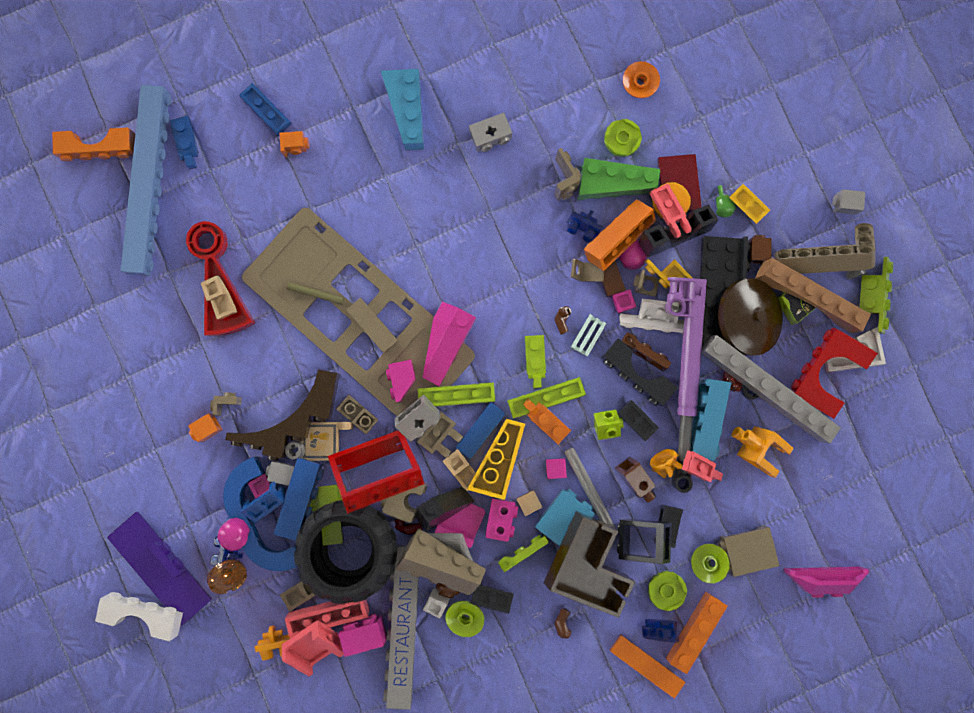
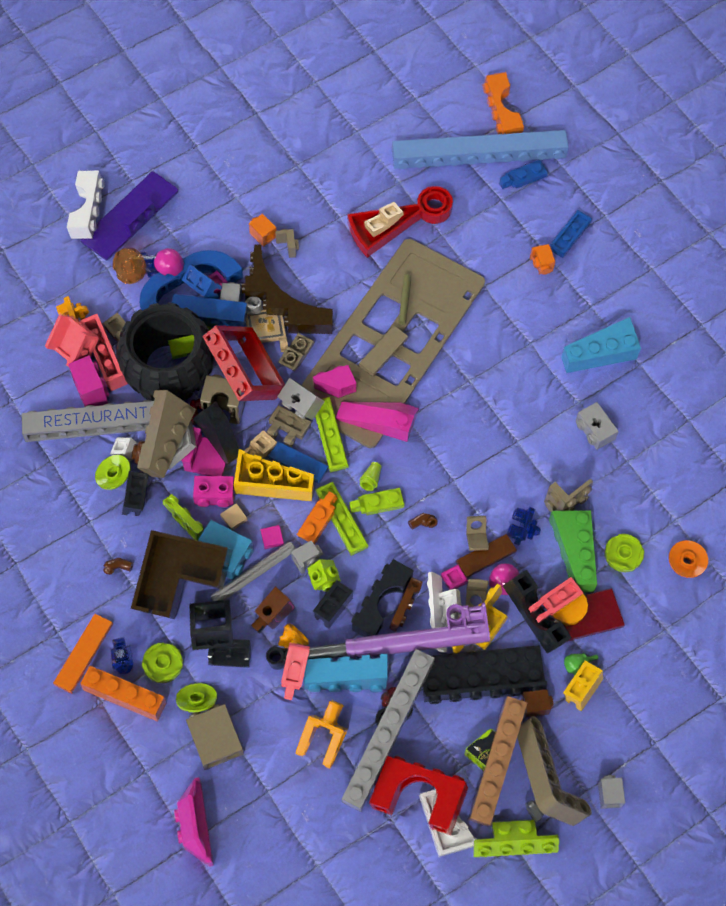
camera: 80 degrees right, 20 degrees down
light aqua tile [571,314,607,357] -> none
orange brick [584,199,656,271] -> none
dark brown dish [718,278,783,356] -> none
none -> light grey brick [291,540,323,574]
none -> lime cone [360,462,382,491]

